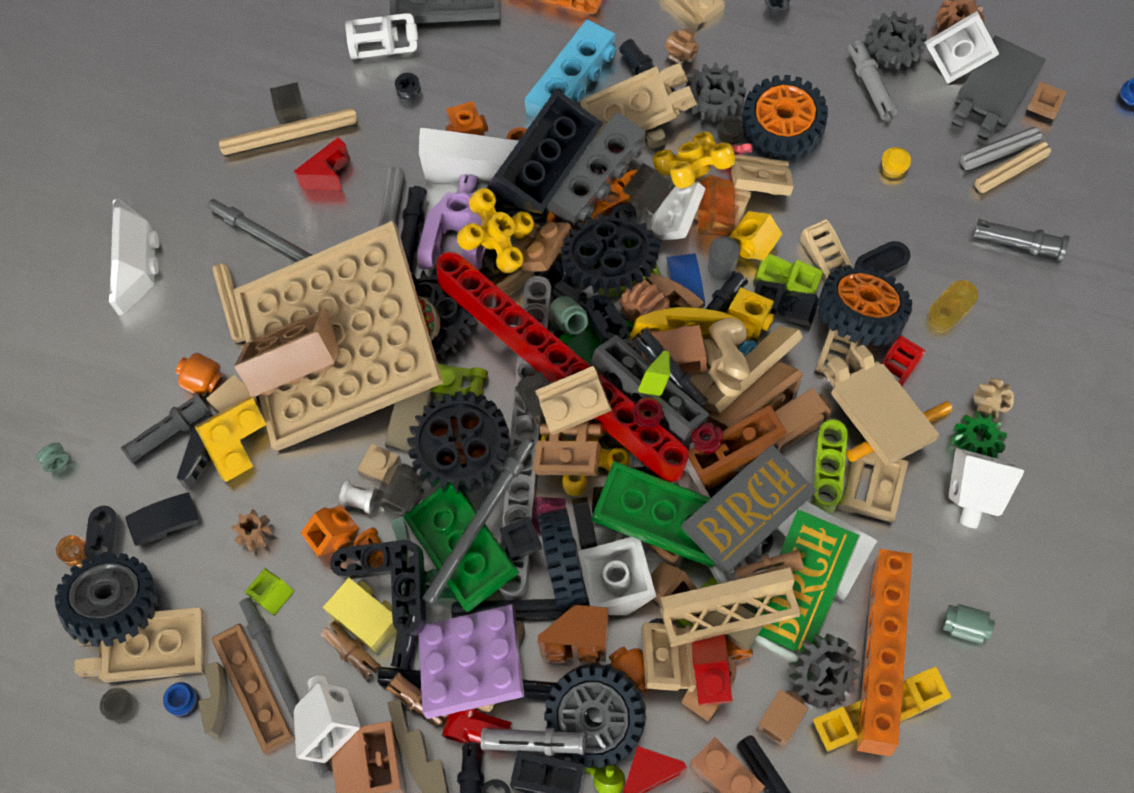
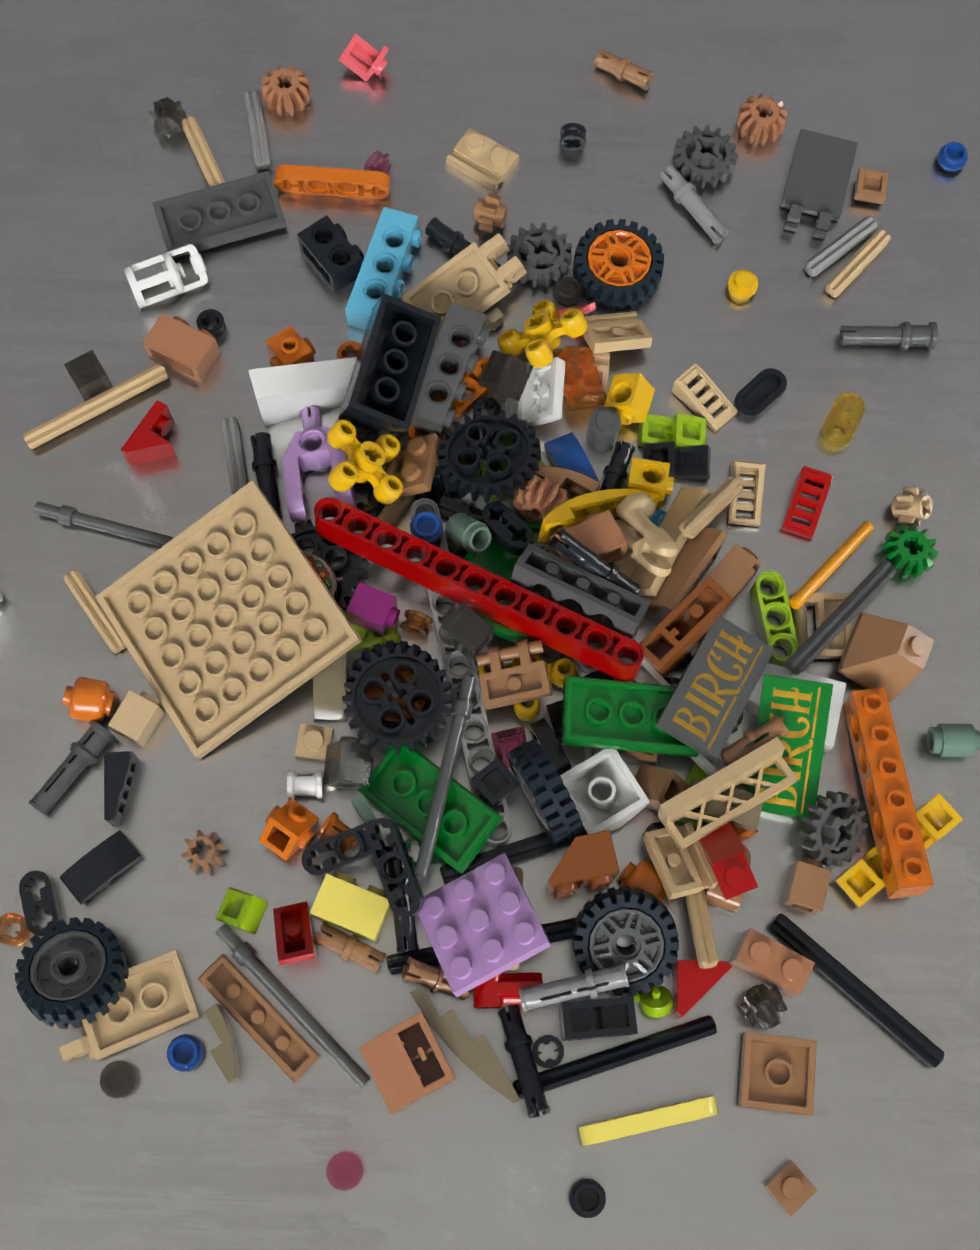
camera: 25 degrees left, 5 degrees up
yellow plate [195,397,266,482] -> none
slope [234,309,339,397] -> none
white torso [294,675,361,763] -> none
tan plate [535,366,612,435] -> none
dark red plate [632,397,664,428] -> none
lime slope [638,351,670,396] -> none
dark red plate [691,422,723,454] -> none
black wheel [817,265,913,346] -> none
tan tile [824,345,940,466] -> none
white slope [924,11,999,84] -> none
white torso [949,448,1024,529] -> none
none -> nougat brick [142,313,221,383]
none -> red slope [273,901,318,966]
none -> black brick [297,215,364,293]
none -> magenta brick [346,582,400,636]
none -> clear orange bush [400,610,433,637]
none -> blue plate [410,512,443,543]
none -> tan axle [679,477,743,539]
none -> tan axle [685,889,719,969]
none -> dark grey axle [785,560,896,675]
none -> medium nougat slope [837,613,934,702]

